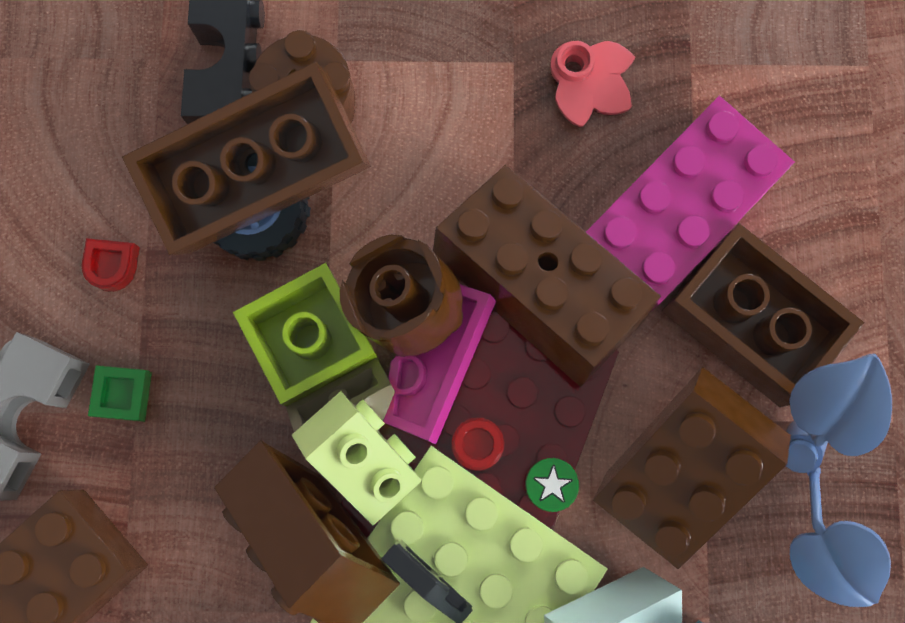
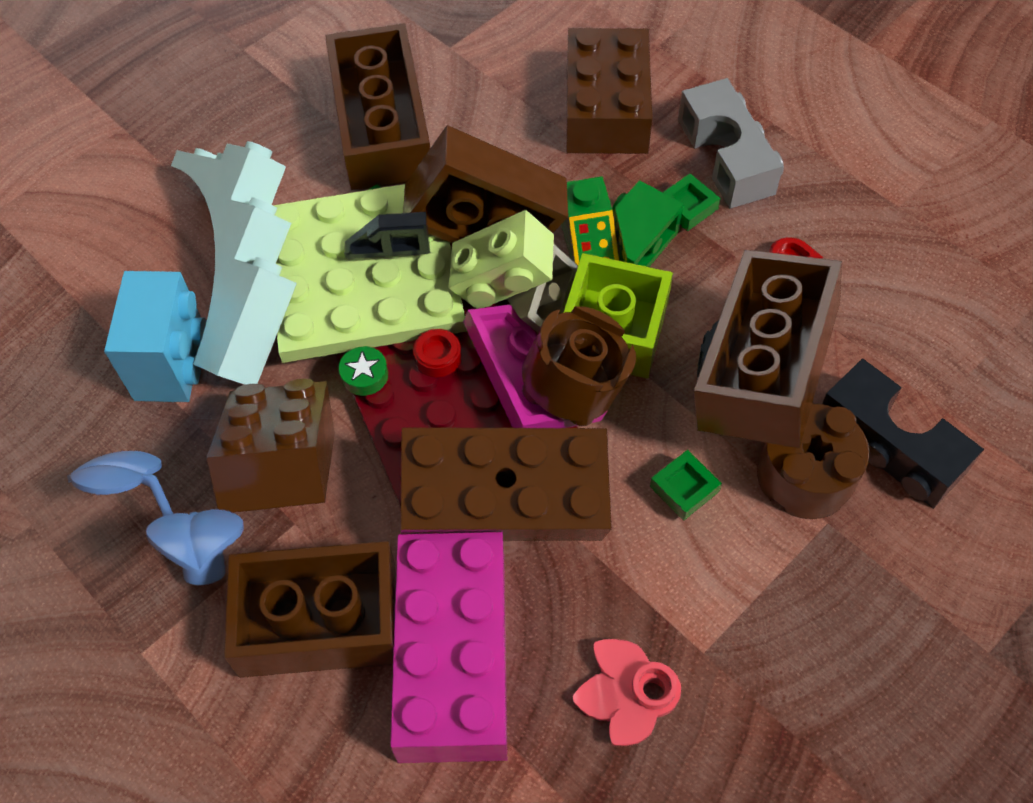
camera: 135 degrees right, 20 degrees down
none -> green slope [561,176,619,265]
none -> green slope [612,180,684,267]
none -> green plate [650,450,722,521]

